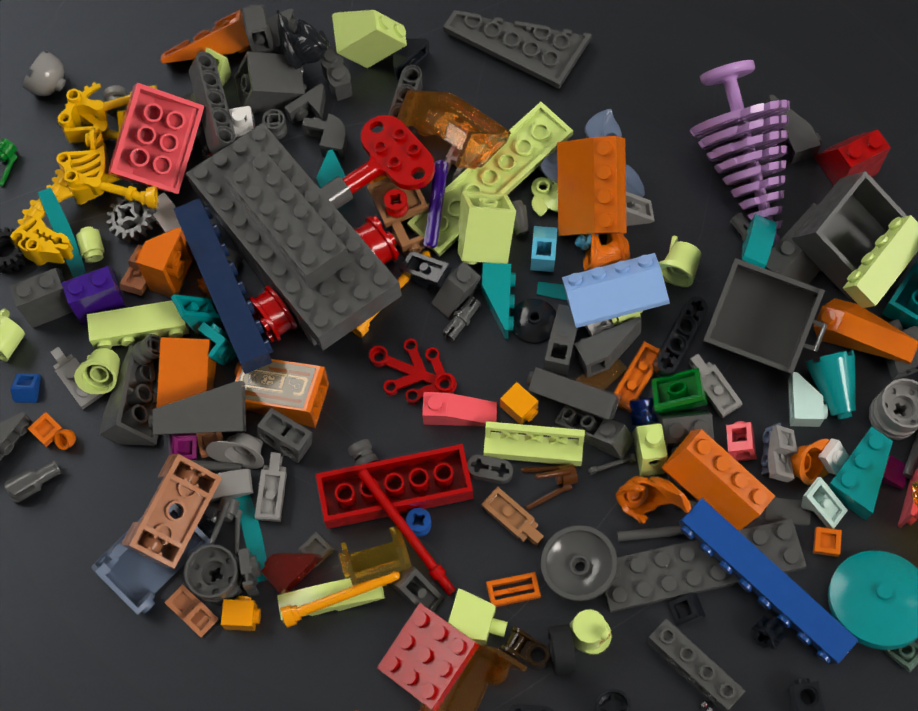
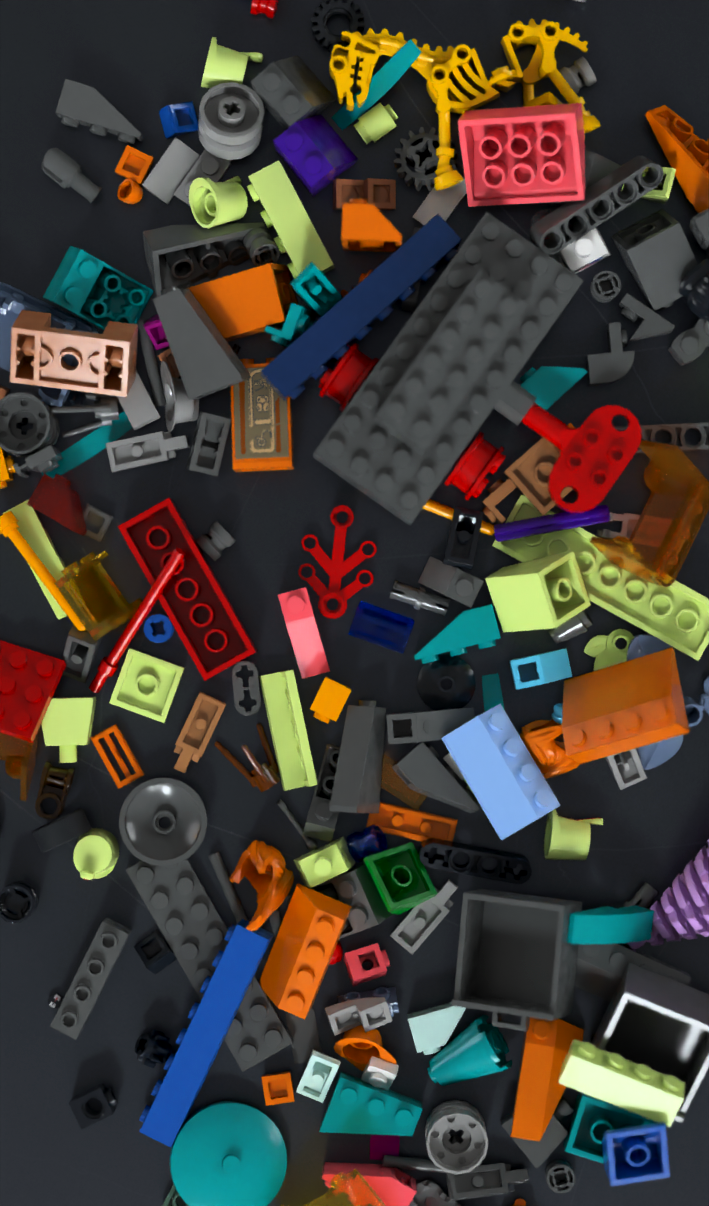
camera: 70 degrees right, 20 degrees up
red wheel [384,189,409,218] -> none
none -> teal slope [43,246,154,330]
none -> yellowish green plate [109,648,185,723]
none -> light grey slope [142,137,200,205]
none -> light grey wheel [198,82,264,160]
none -> clear blue slope [348,601,415,654]

